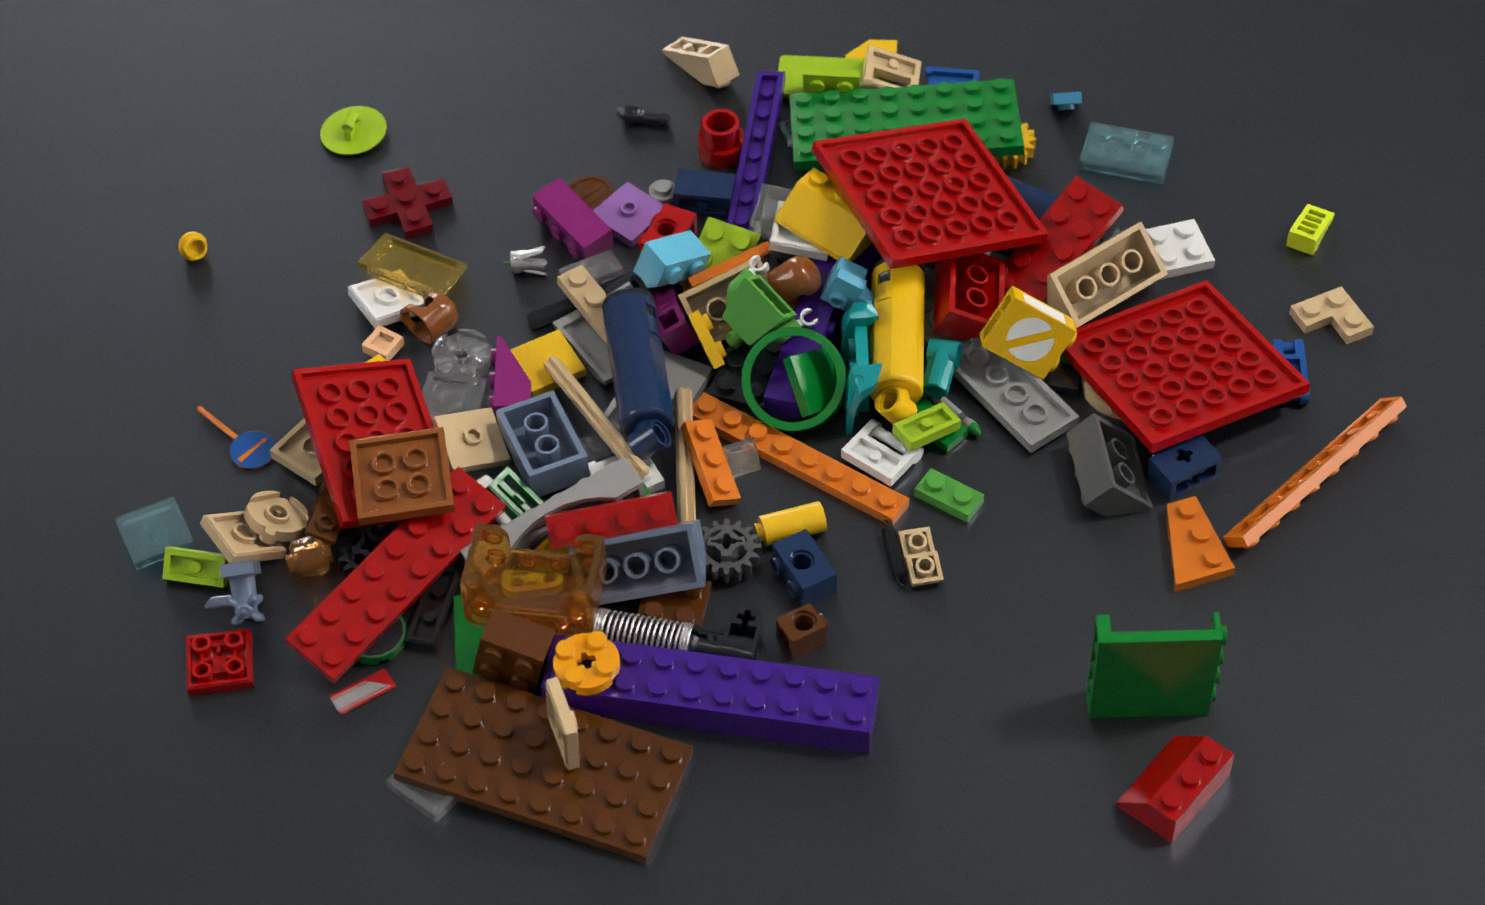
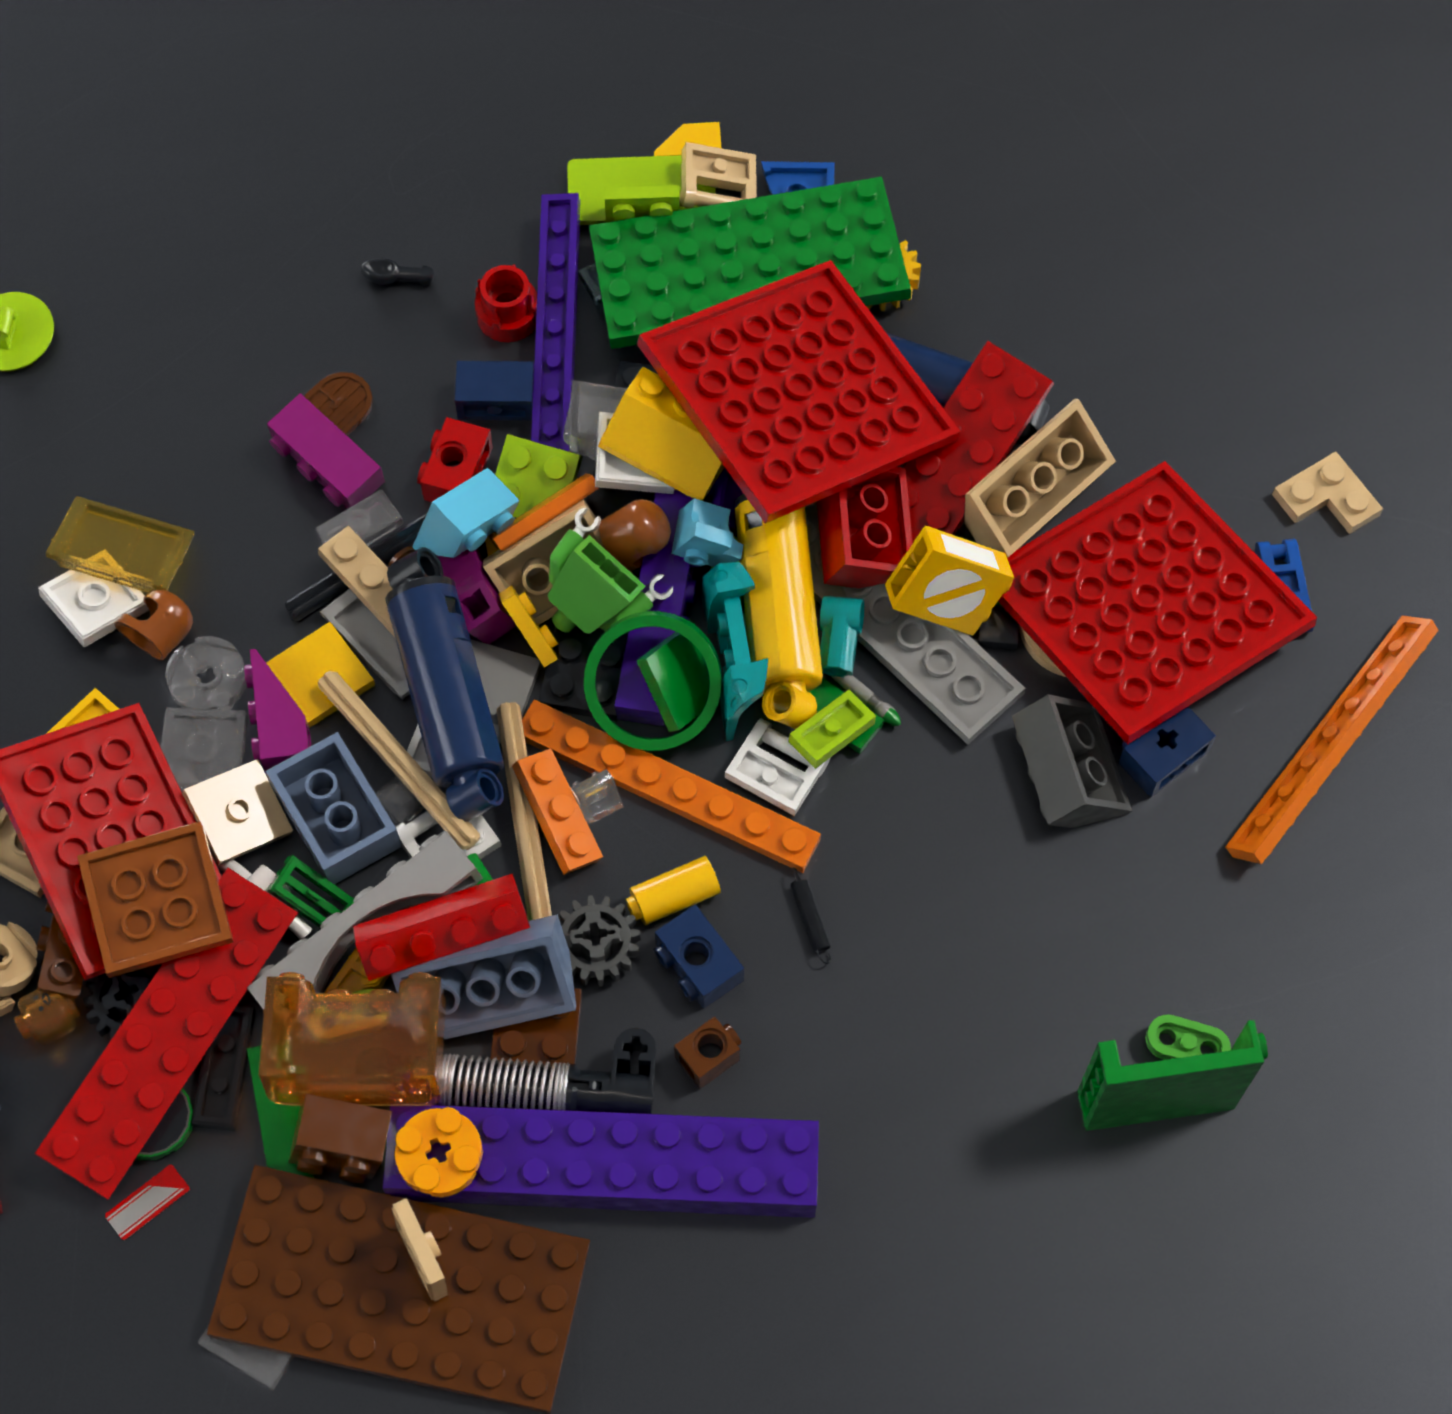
camera: 10 degrees left, 15 degrees up
light nougat plate [361,325,405,361] -> none
dark red plate [362,166,453,240] -> none
flat silver piece [503,246,548,276] -> none
medium lavender plate [593,182,664,248] -> none
light grey plate [649,180,675,205] -> none
tan slope [662,37,739,88] -> none
tan slope [898,526,944,587] -> none
bright green plate [914,468,984,523] -> none
dark azure plate [1050,92,1082,110] -> none
clear light blue plate [1079,122,1175,184] -> none
red slope [1116,736,1234,843] -> none
white plate [1146,219,1215,280] -> none
orange wing [1166,496,1235,592] -> none
neon yellow slope [1286,204,1335,255] -> none

